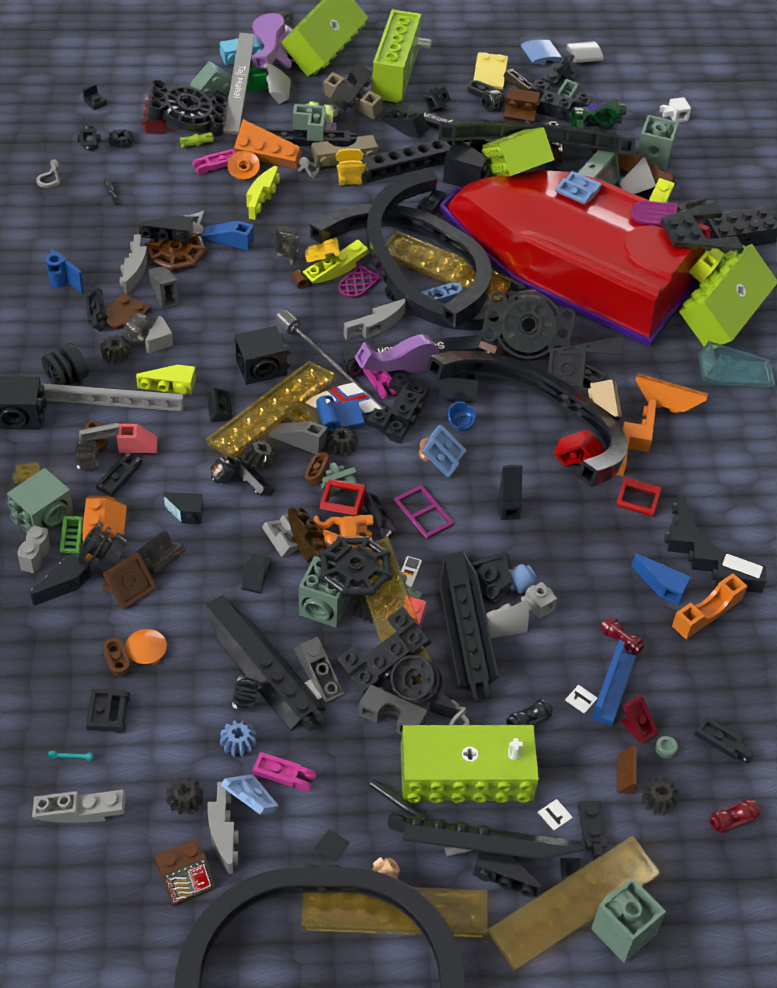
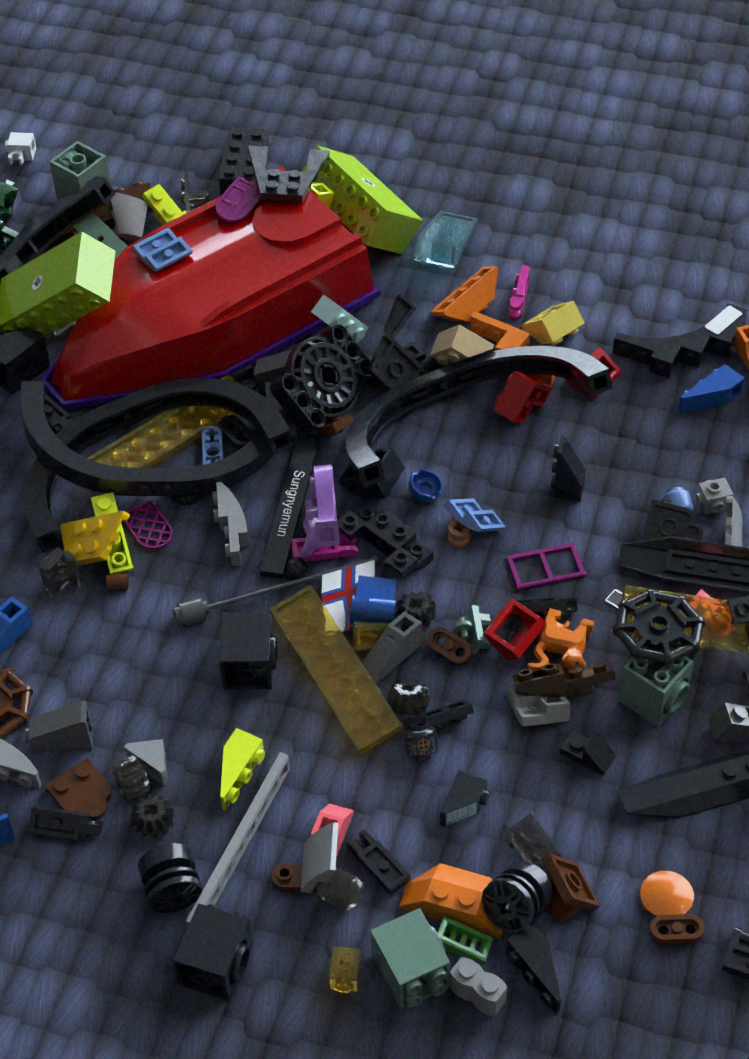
camera: 65 degrees left, 0 degrees up
black slope [207,387,233,422] -> none
none -> light aqua brick [311,294,369,343]
none -> dark pink hinge [509,265,530,320]
none -> light yellow slope [521,301,584,346]

